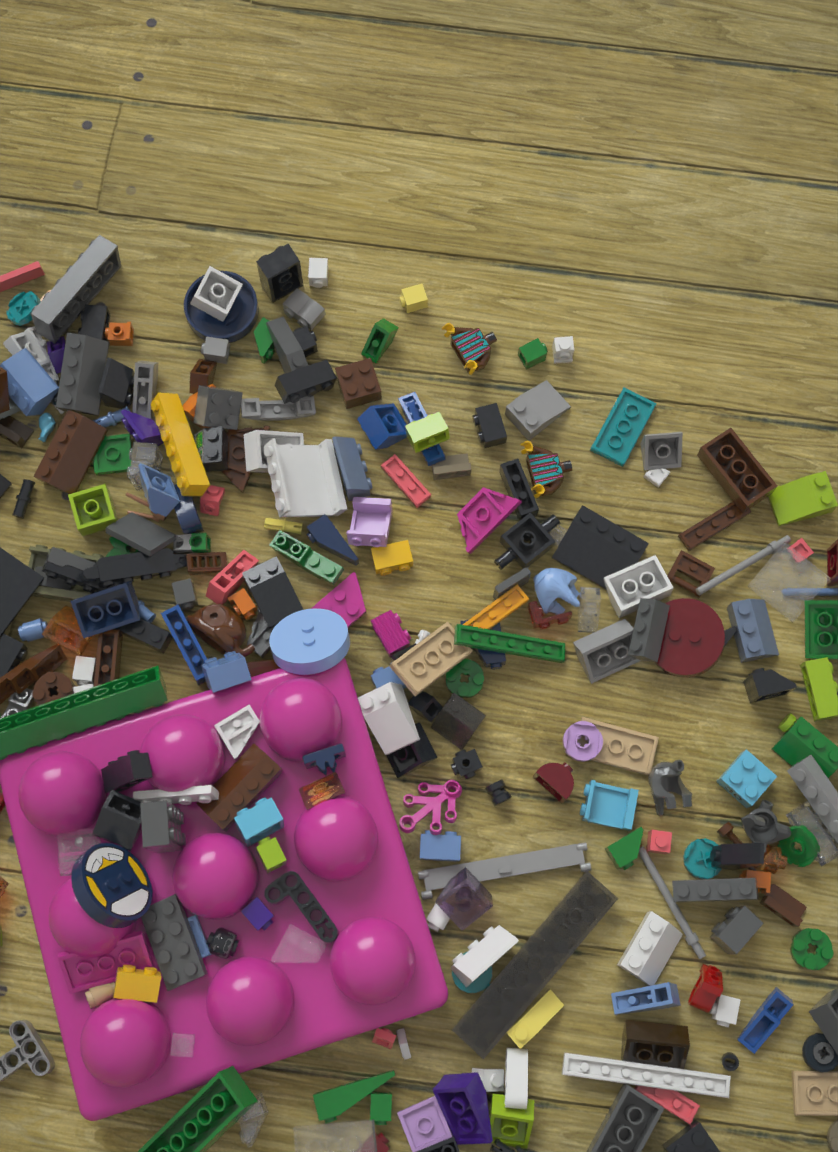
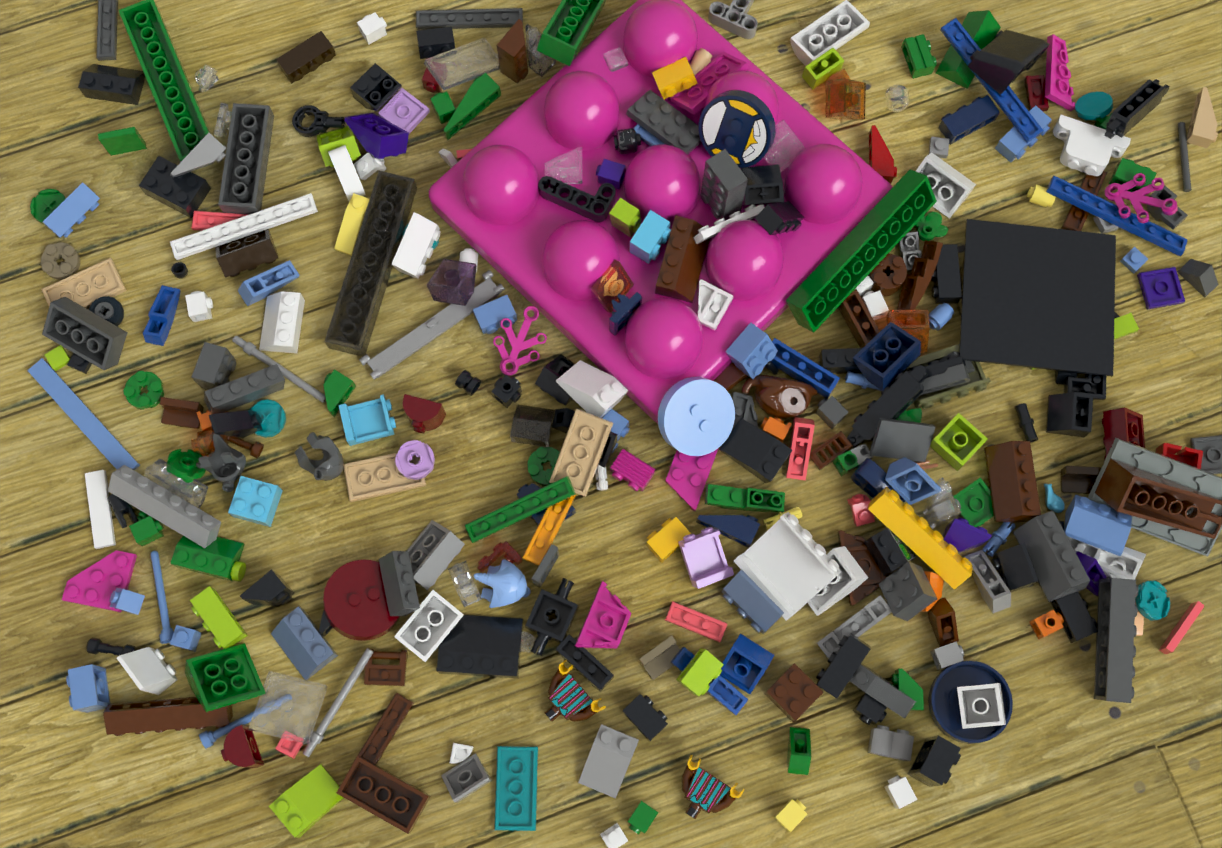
camera: 155 degrees right, 0 degrees up
coral brick [646,830,672,855] -> none
red pin [688,964,723,1013] -> none
none -> reddish brown slope [496,19,528,84]

